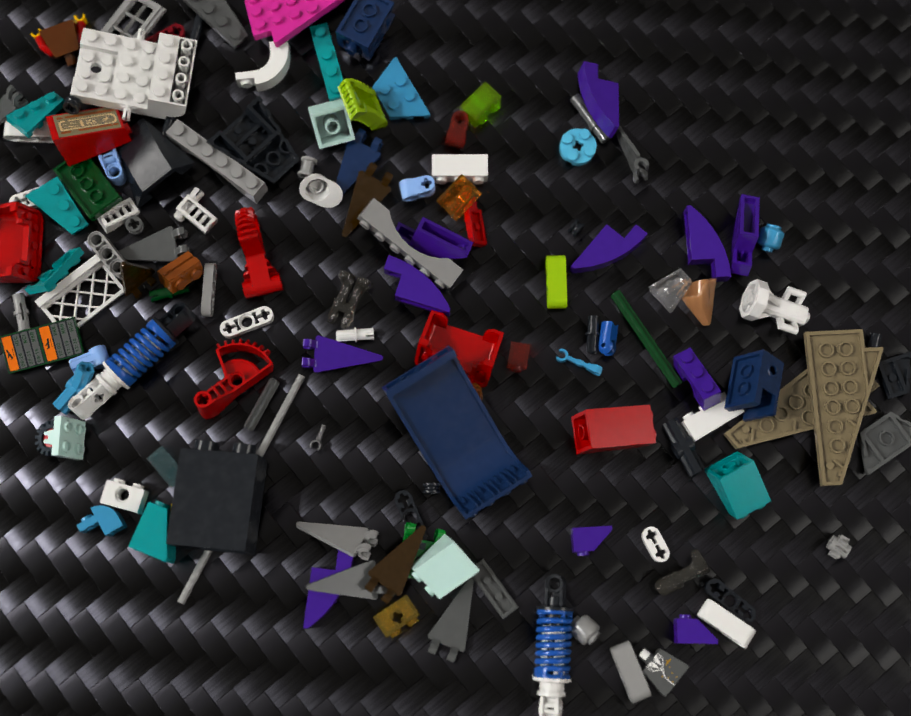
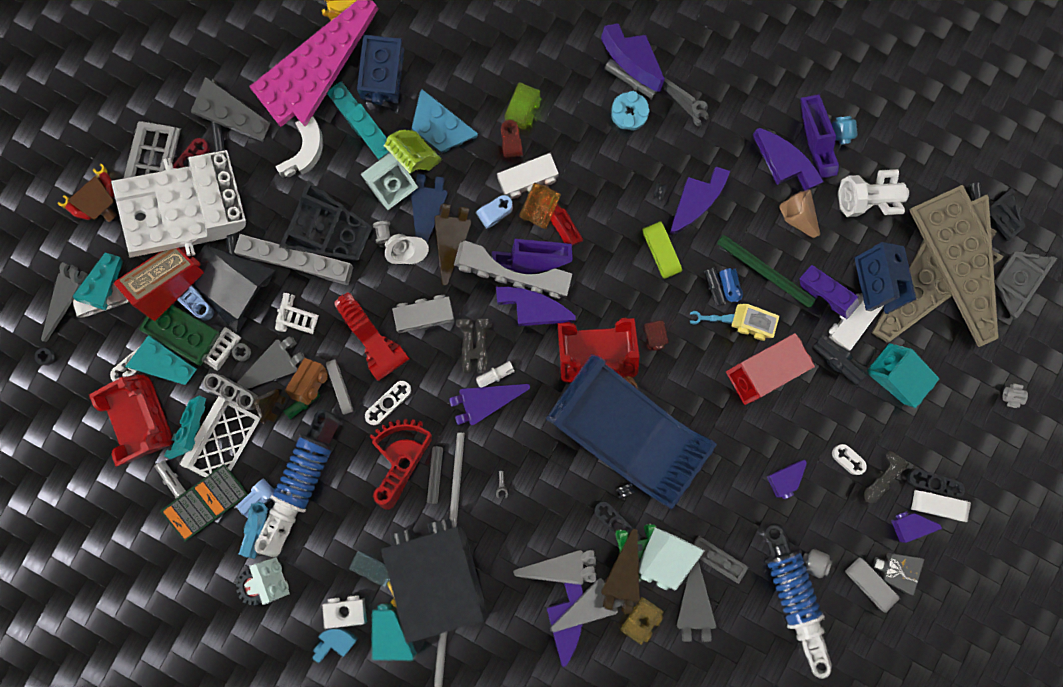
camera: 20 degrees left, 5 degrees up
black bush [63,96,82,115] -> none
clear wing [649,268,692,313] -> none
none -> light grey brick [392,295,454,333]
none -> brick [732,304,779,341]

